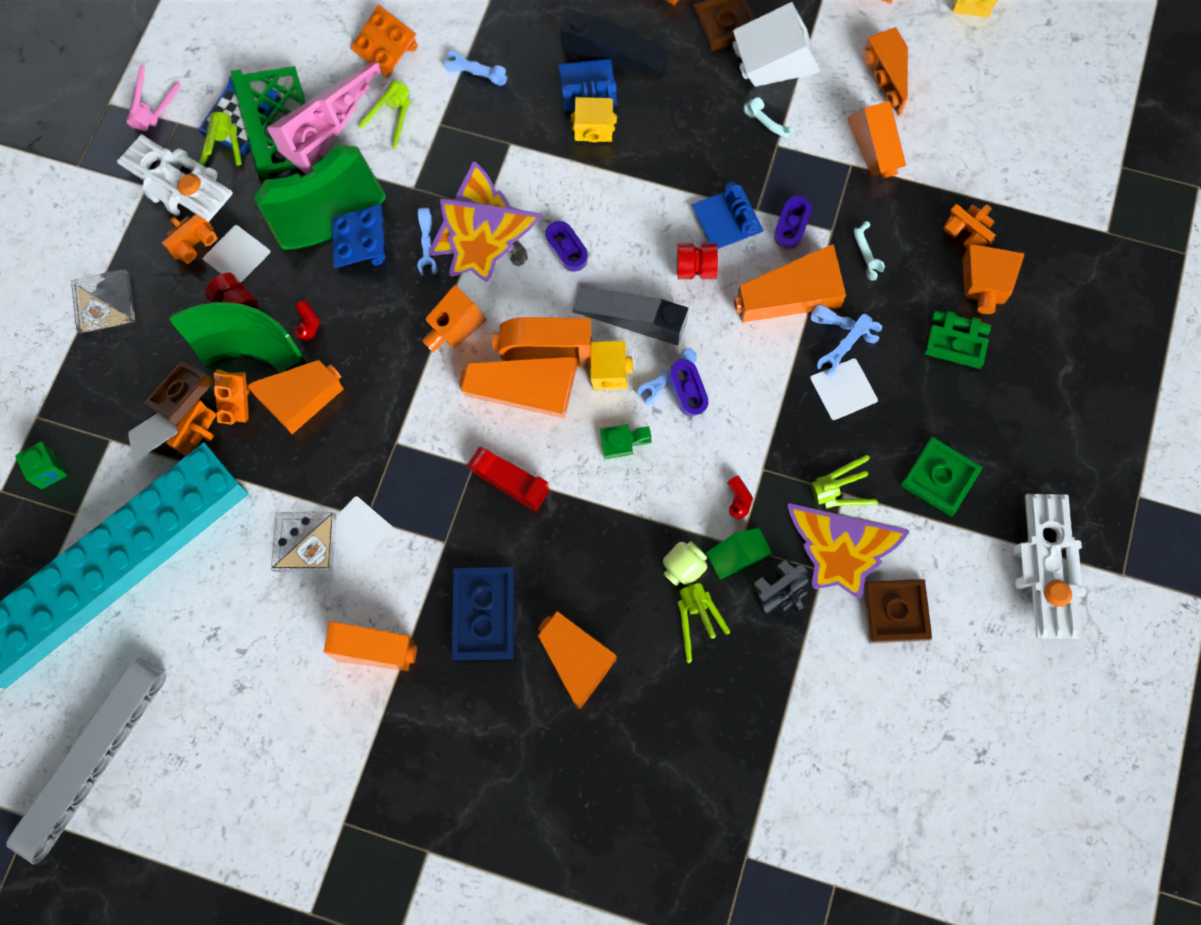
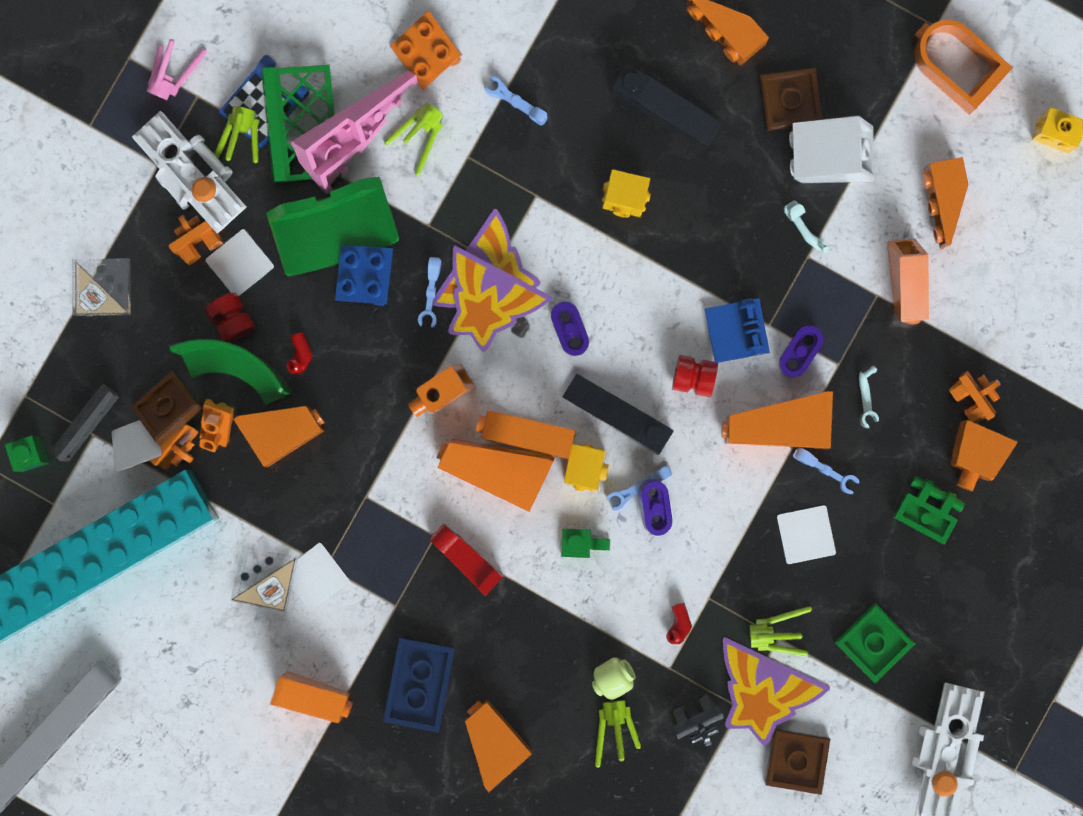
camera: 10 degrees right, 15 degrees up
blue hinge [559,59,617,111] -> none
green slope [706,528,773,580] -> none
light blue piece [817,314,872,377] -> none
none -> dark grey slope [52,384,119,461]

